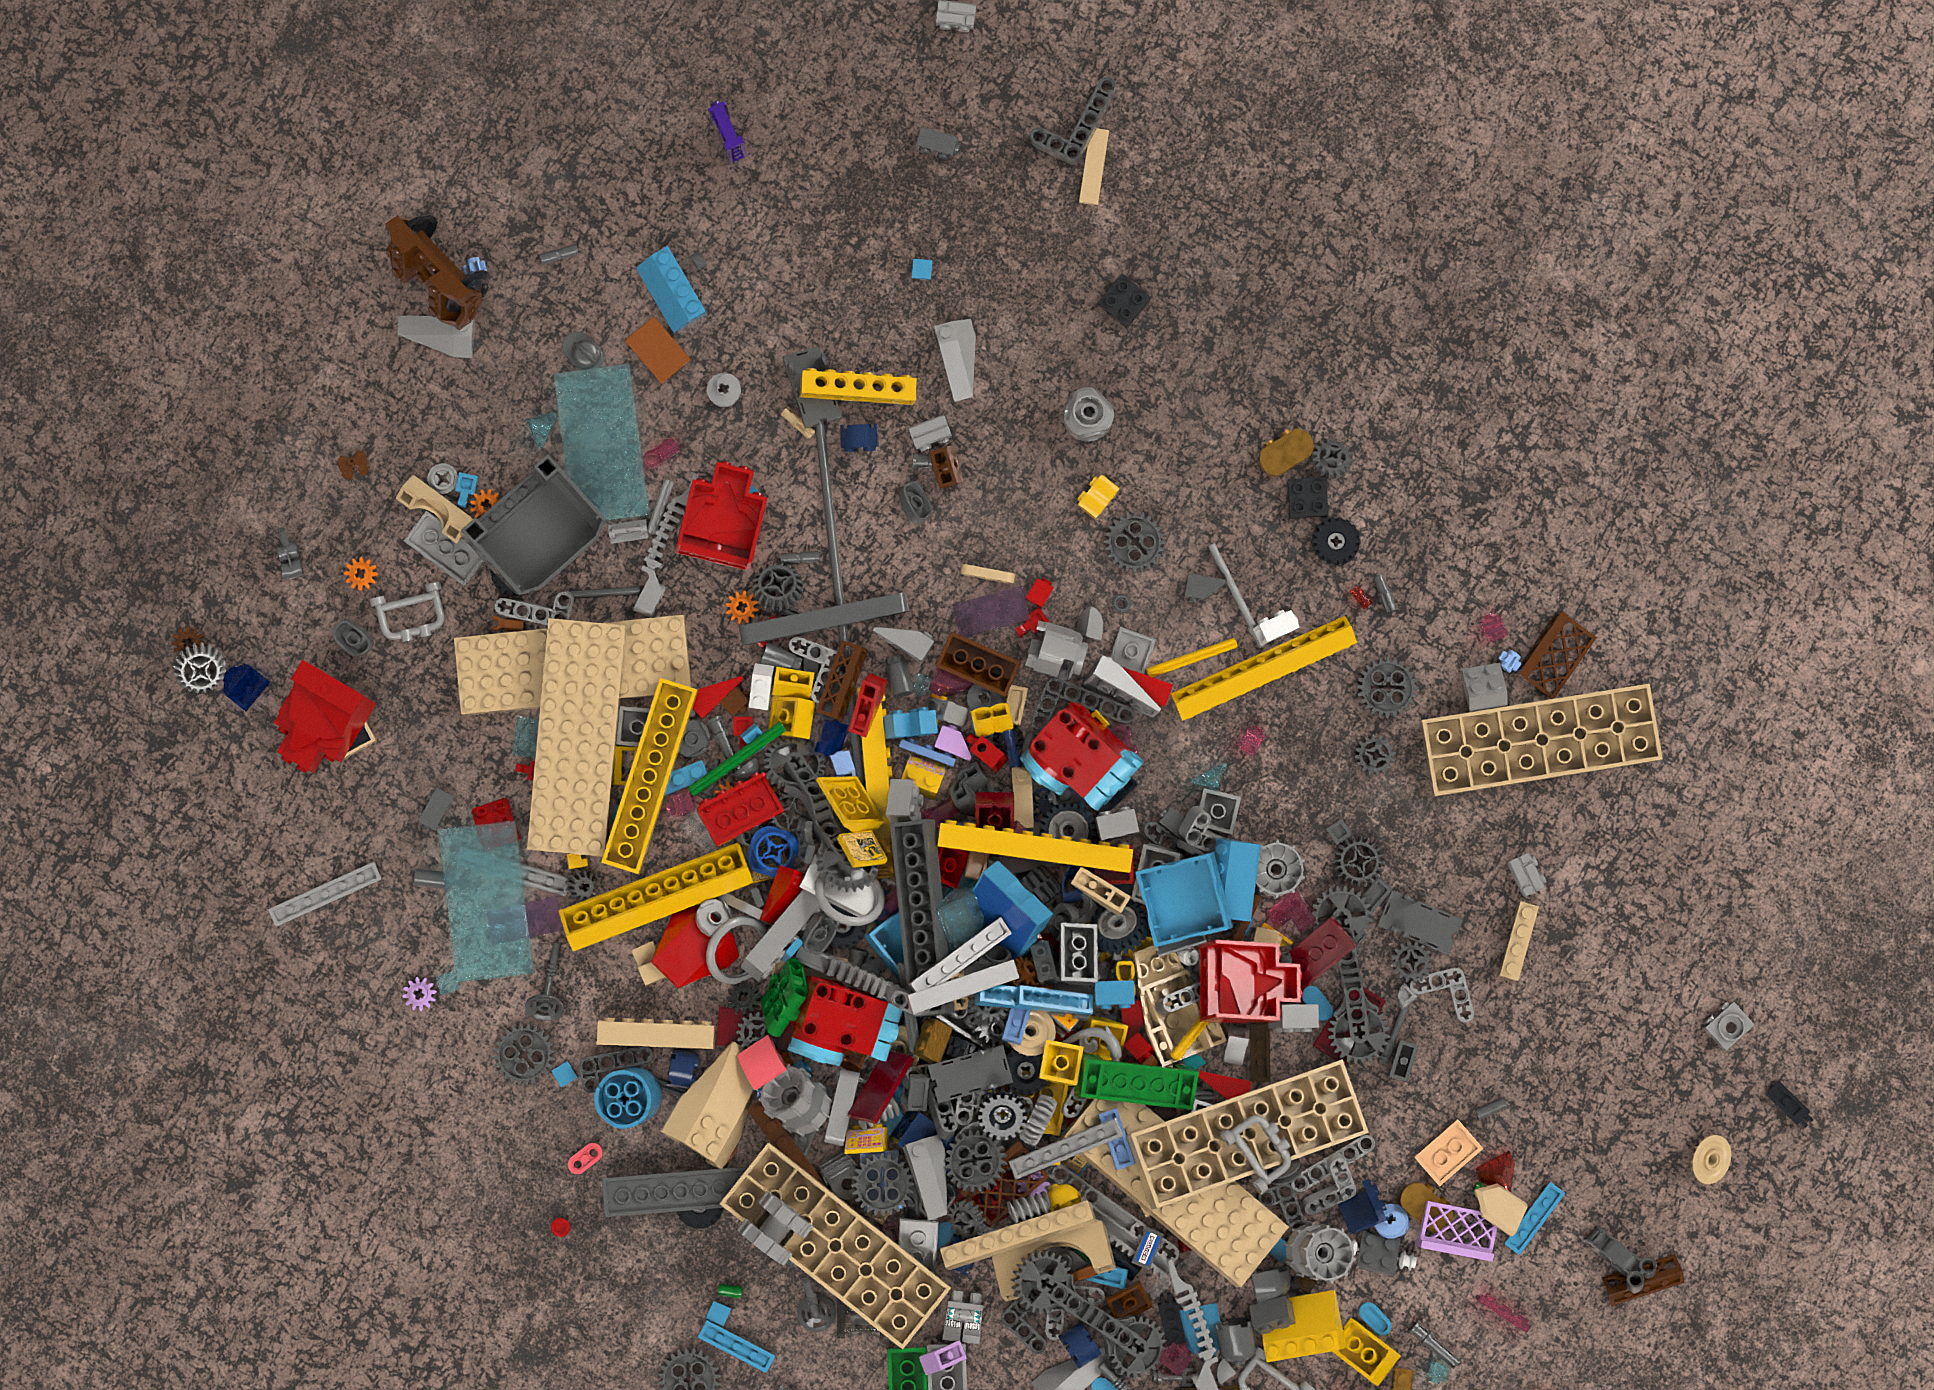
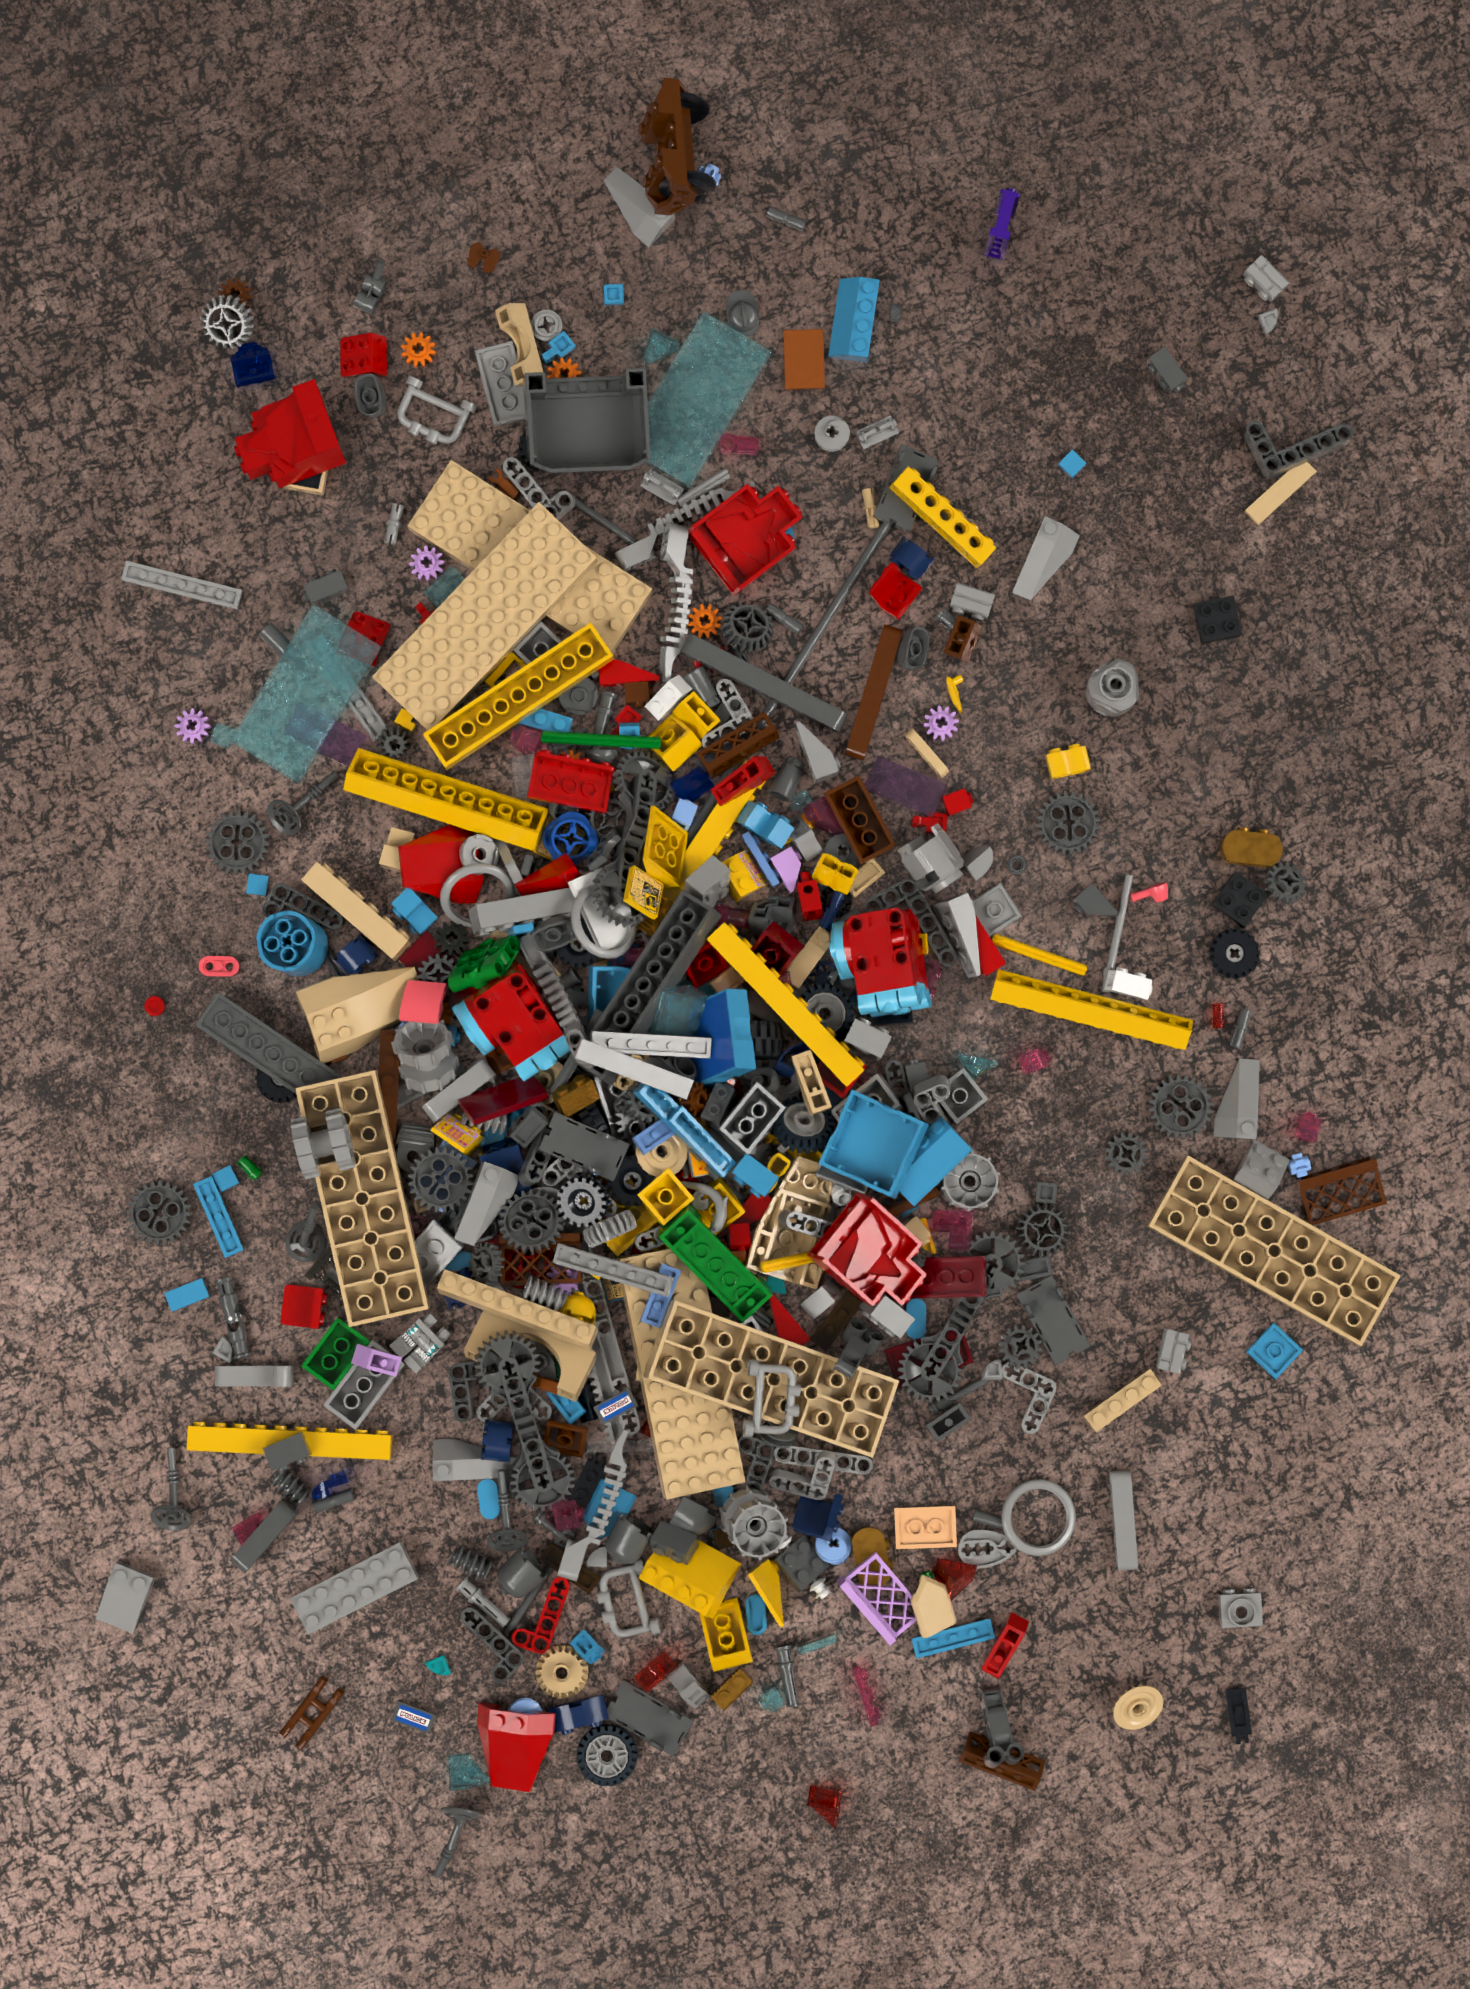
camera: 40 degrees right, 0 degrees up
none -> red bracket [280,1285,328,1329]
none -> red bracket [340,333,387,377]
none -> light grey pin [384,503,405,545]
none -> dark azure brick [391,888,439,935]
none -> lavender gear [409,545,445,582]
none -> dark azure tile [603,284,624,306]
none -> light grey piece [659,523,693,683]
none -> yellow slope [747,1558,784,1628]
none -> clear light blue tile [796,1633,837,1655]
none -> dark grey piece [832,1318,884,1380]
none -> reddish brown beam [845,624,903,761]
none -> light grey hinge [855,415,899,450]
none -> red bracket [869,562,923,620]
none -> lavender gear [923,705,959,742]
none -> yellow bar [946,675,963,713]
none -> light grey piece [958,1529,1017,1569]
none -> red slope [981,1612,1029,1679]
none -> light grey wedge [1001,1479,1076,1556]
none -> light grey beam [1109,1470,1138,1571]
none -> coral bar [1130,882,1168,903]
none -> light grey wedge [1213,1058,1260,1140]
none -> dark azure tile [1246,1322,1303,1380]
none -> light grey tile [1258,308,1278,335]

